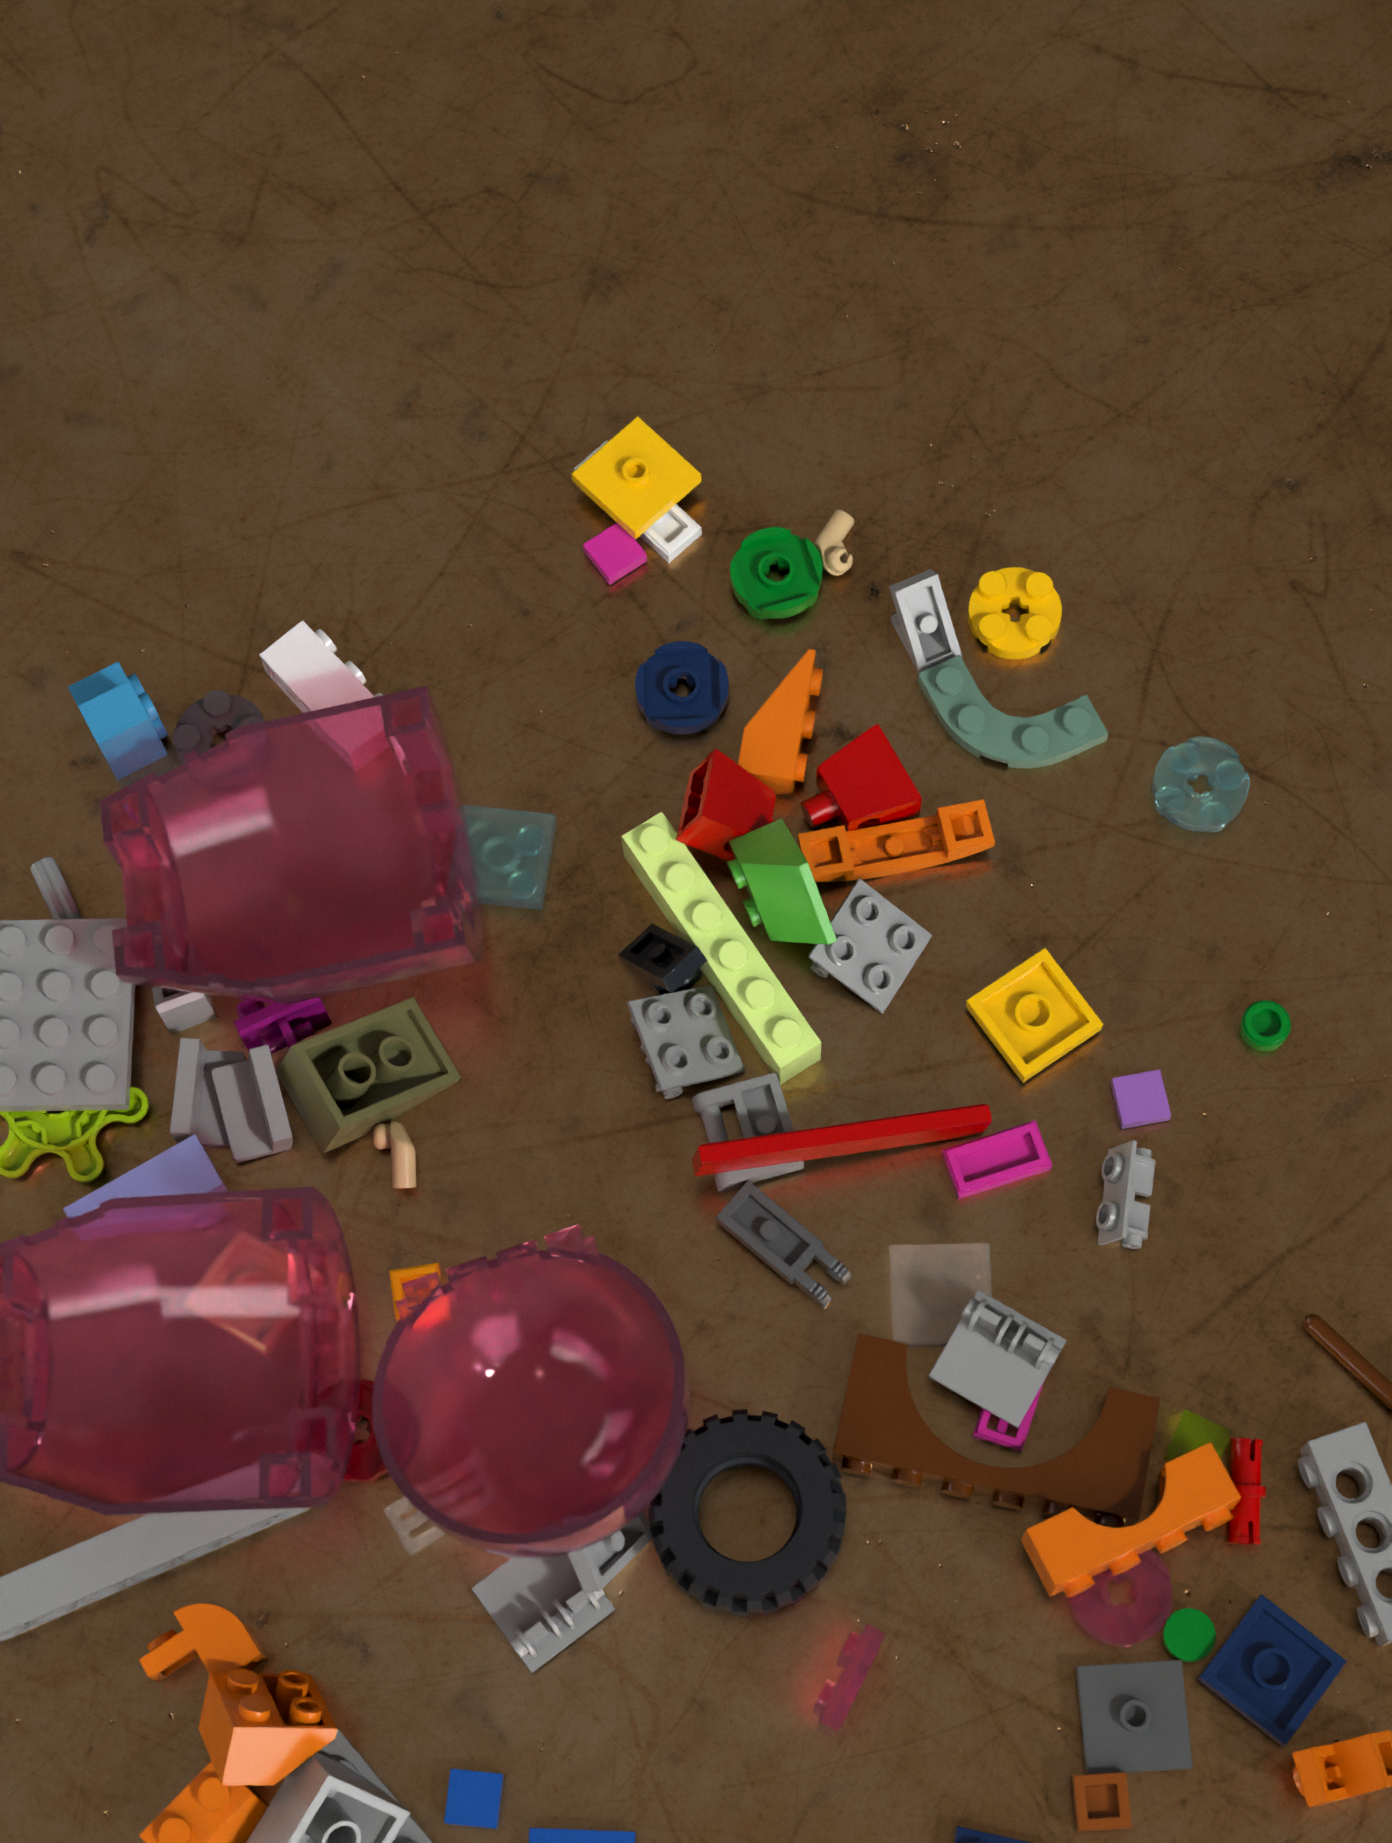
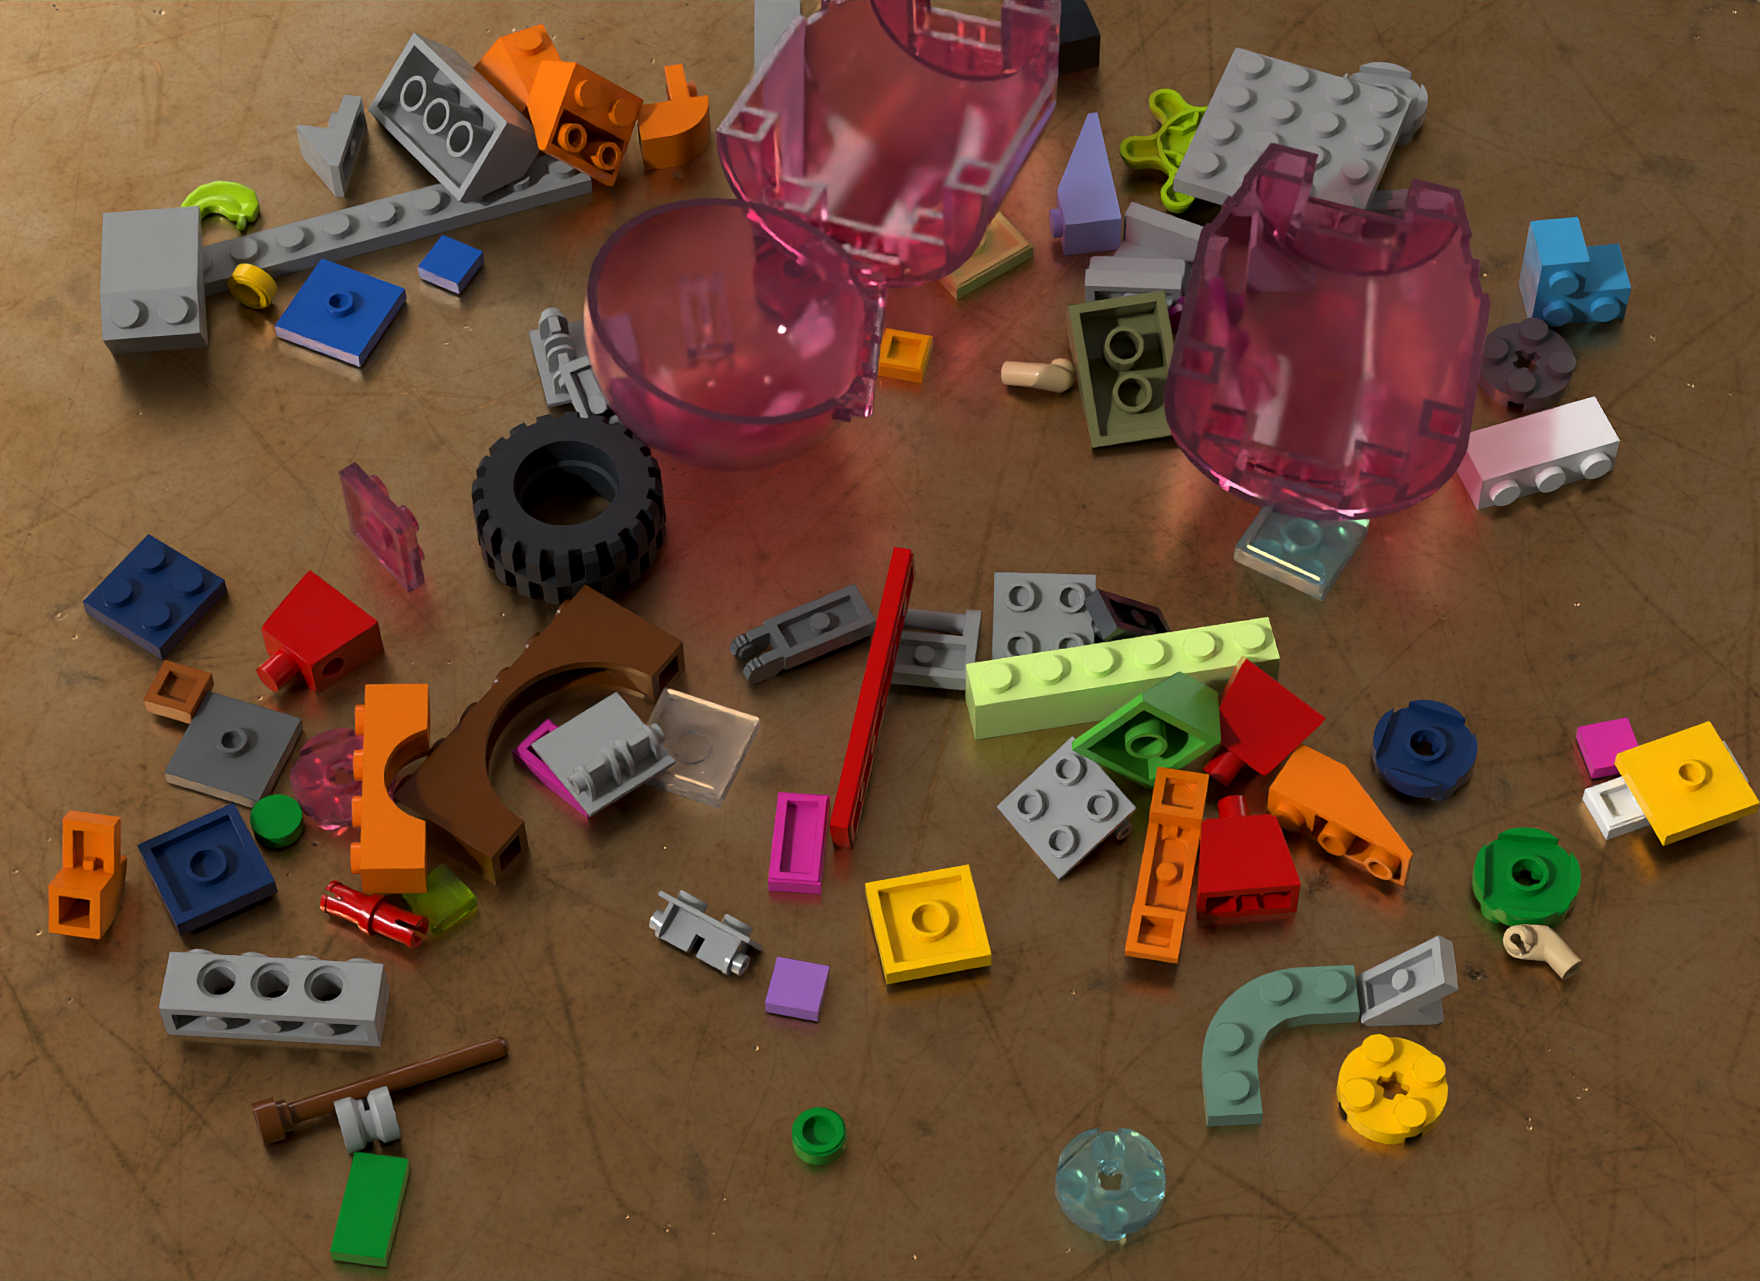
camera: 110 degrees right, 15 degrees down
none -> red torso [256,570,384,692]

